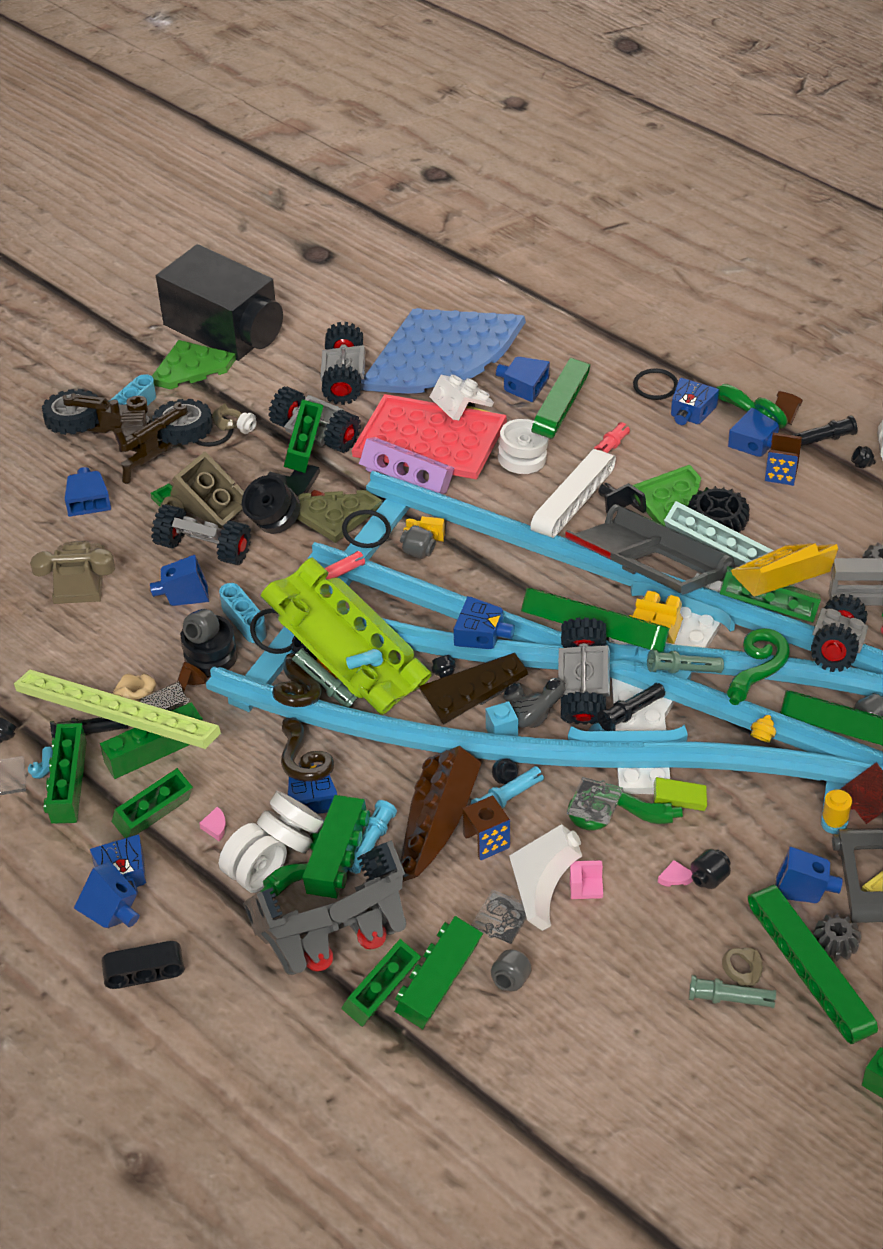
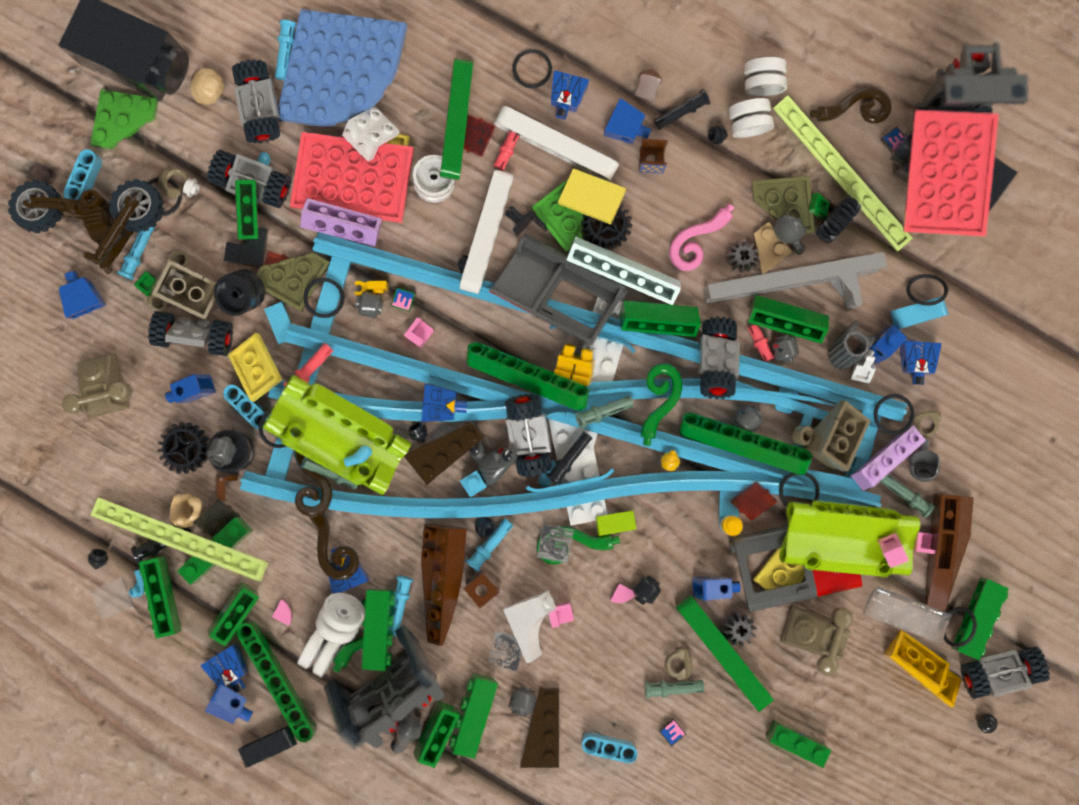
camera: 15 degrees left, 40 degrees up
blue torso [496,356,550,402] -> none
green plant [717,384,788,429] -> none
yellow slope [731,543,838,597] -> none
none -> medium azure pin [117,227,155,281]
none -> black gear [157,422,209,474]
none -> tan hair [189,69,225,105]
none -> light yellow tile [228,333,282,402]
none -> green beam [237,621,316,743]
none -> medium azure tile [264,302,292,345]
none -> medium azure pin [275,20,297,80]
none -> dark grey head [390,709,421,754]
none -> tile [391,288,416,312]
none -> bright pink panel [404,317,434,348]
none -> clear red piece [464,114,495,157]
none -> white beam [494,106,619,182]
none -> dark brown wing [520,688,559,768]
none -> light yellow tile [558,169,626,224]
none -> medium azure beam [581,732,638,763]
none -> tile [659,718,686,747]
none -> bright pink plant [669,204,734,271]

